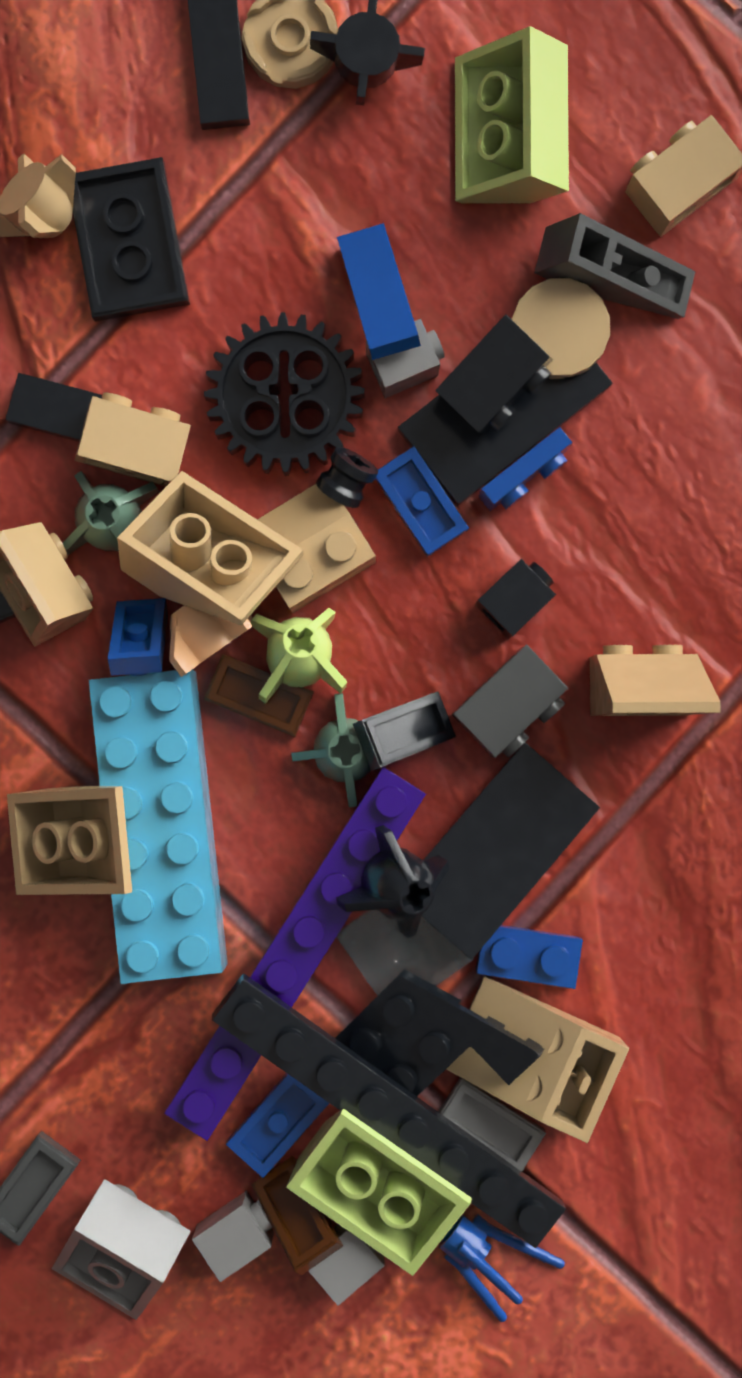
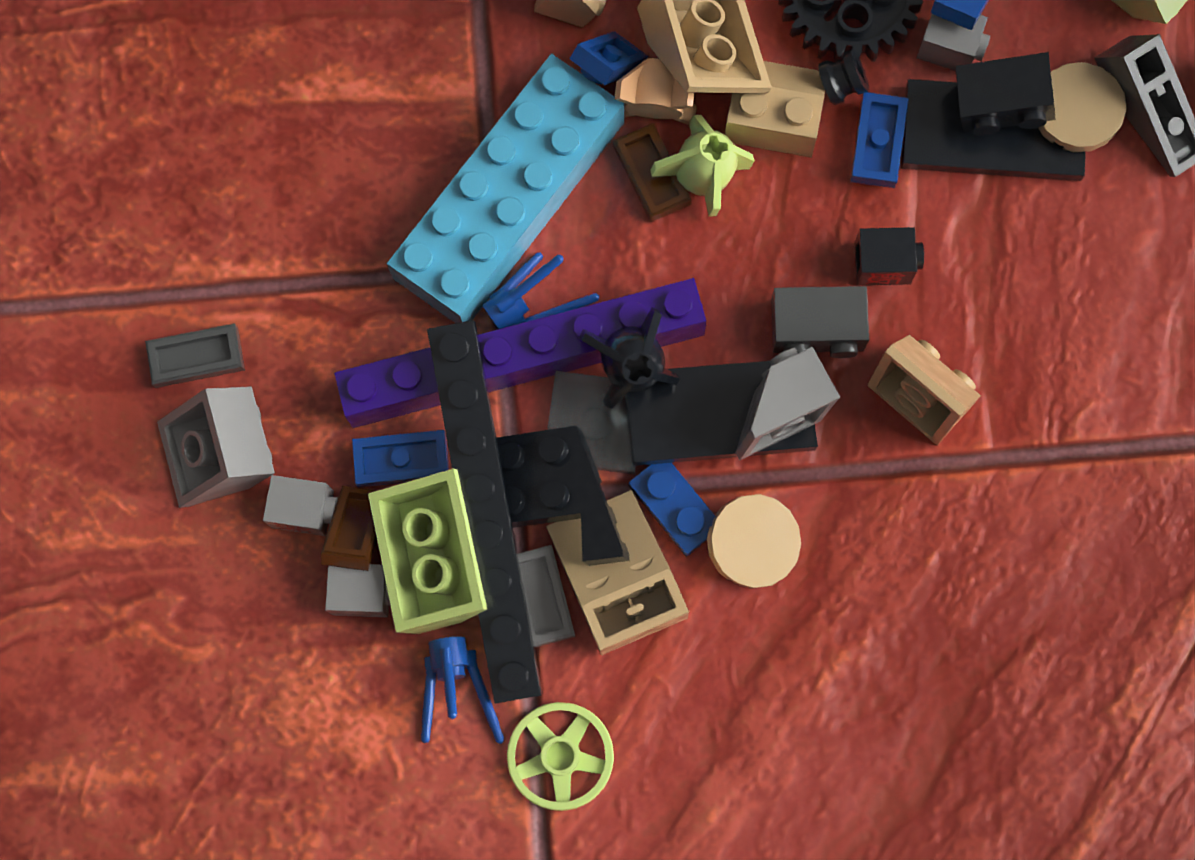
camera: 45 degrees right, 10 degrees down
tan slope [7,786,132,895] -> none
sand green piece [291,693,371,807] -> none
tile [353,691,456,771] -> none
blue plate [478,427,572,511] -> none
none -> blue plant [482,252,599,329]
none -> yellowish green wheel [507,702,614,811]
none -> tan tile [707,494,801,588]
none -> light grey slope [735,347,840,460]

